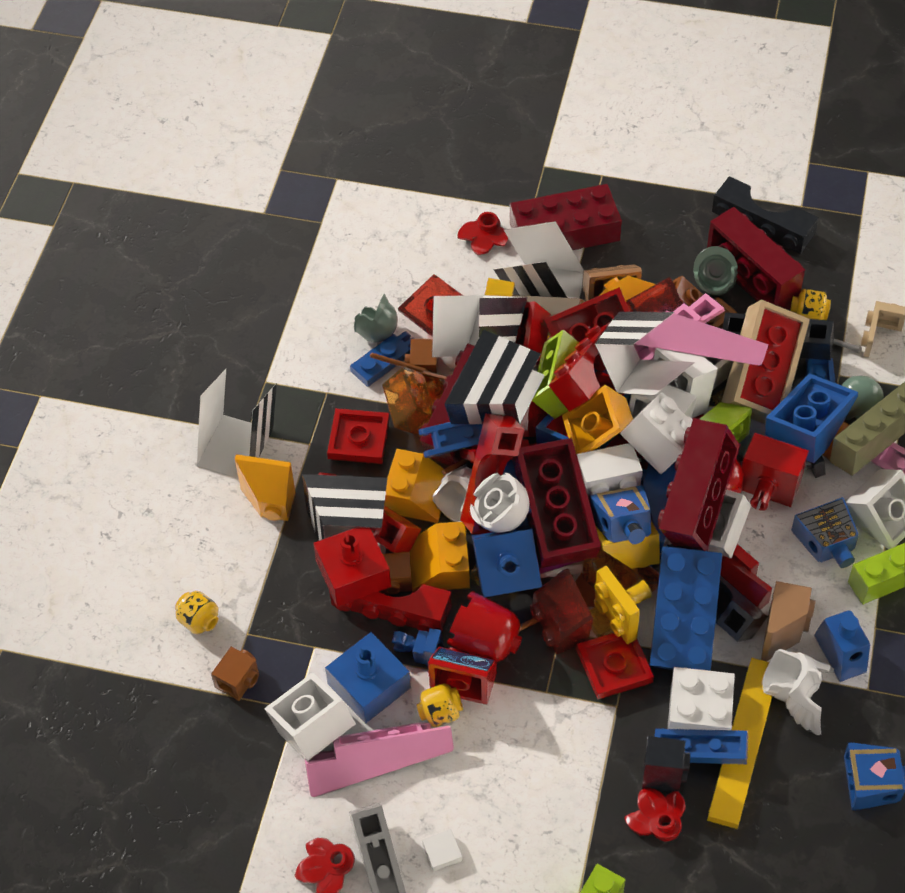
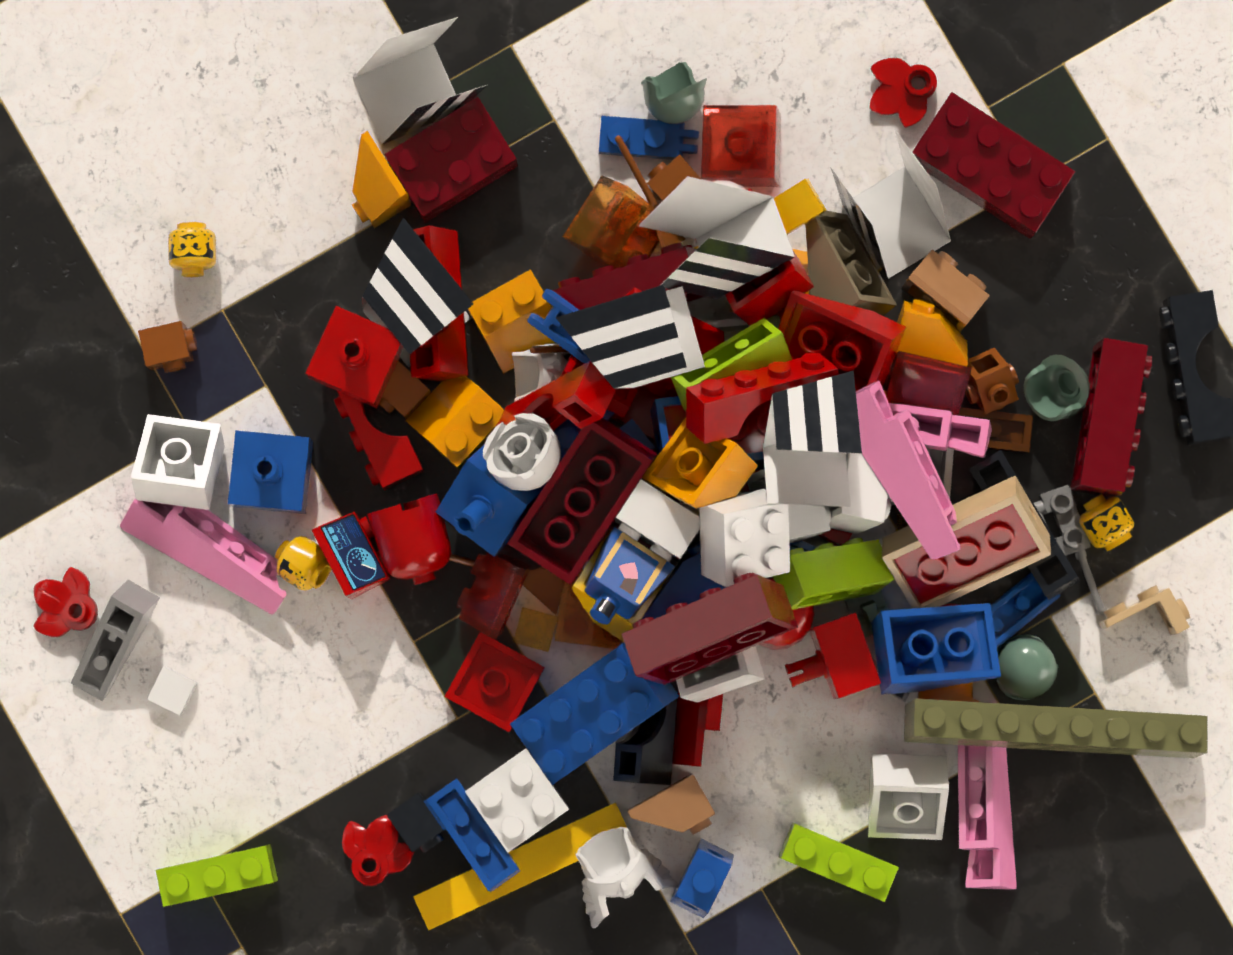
camera: 45 degrees right, 30 degrees up
red plate [327,408,390,464] -> none
blue piece [392,628,444,666] -> none
yellow plate [594,566,652,644] -> none
torso [791,497,858,568] -> none
none -> dark red brick [384,97,518,223]

